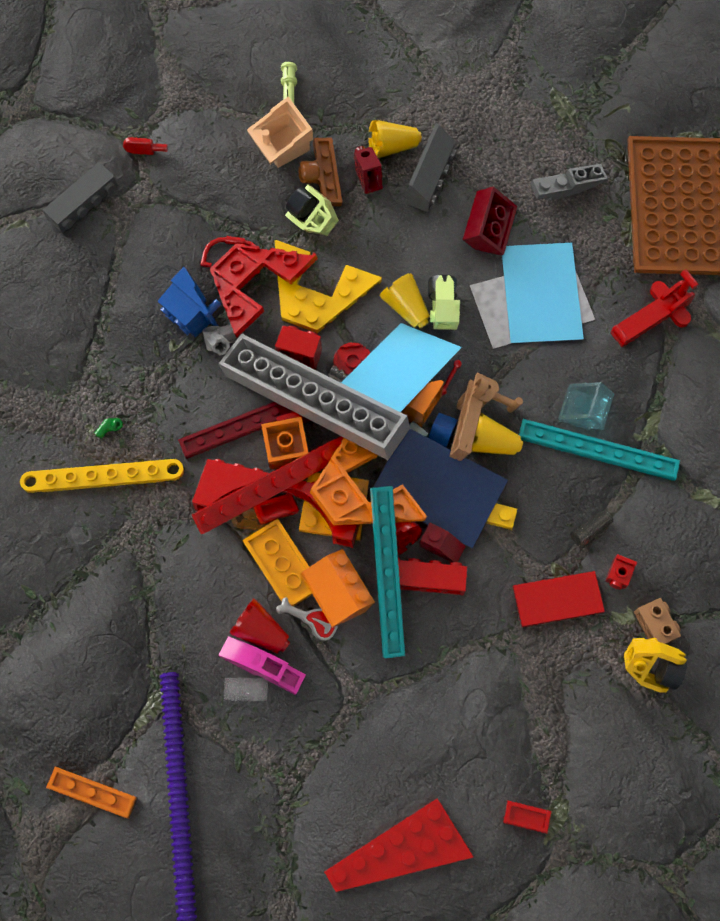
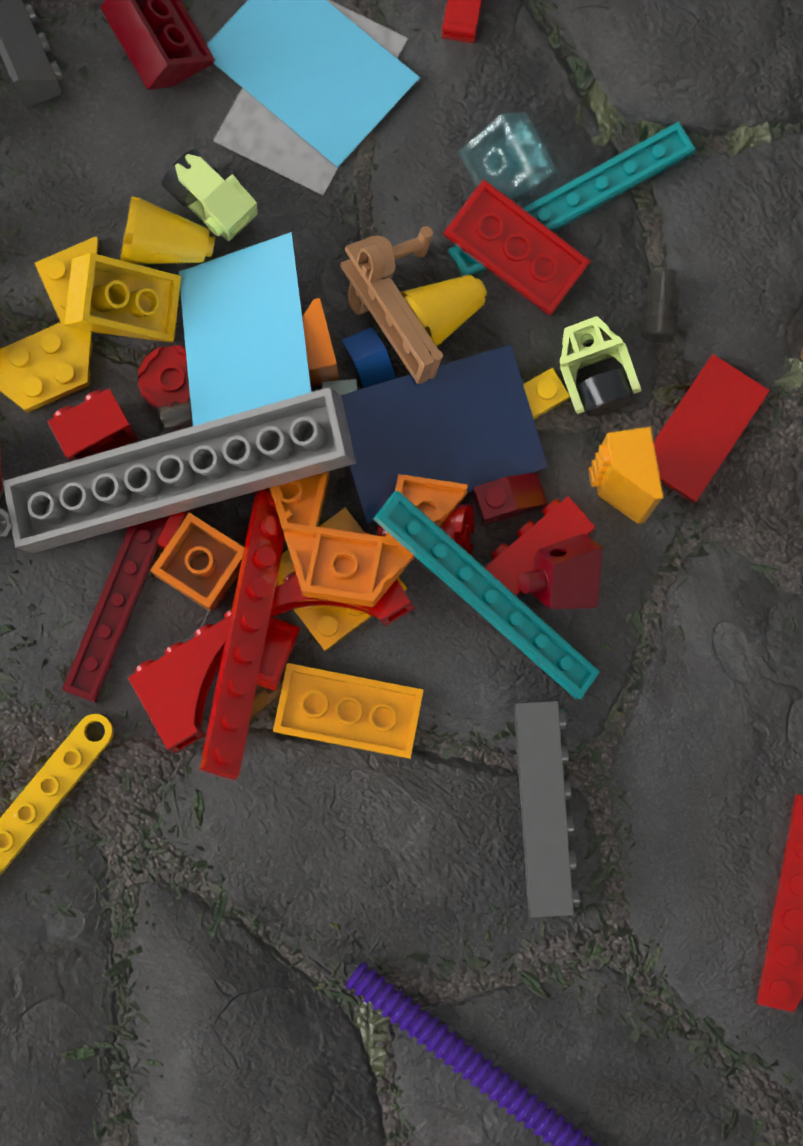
camera: 45 degrees left, 10 degrees up
dark pink slope [218,636,306,695] -> none
clear plate [224,678,268,701] -> none
red cone [229,598,290,653] -> none
light grey piece [276,597,338,641] -> none
orange slope [301,549,375,628] -> none
red hinge [442,360,462,395] -> none
red brick [605,554,637,590] -> none
none -> yellow slope [64,253,181,343]
none -> red tile [442,179,591,316]
none -> dark grey brick [514,701,579,918]
none -> dark red torso [519,534,603,609]
none -> yellowish green piece [560,316,642,416]
none -> light orange slope [588,427,663,524]

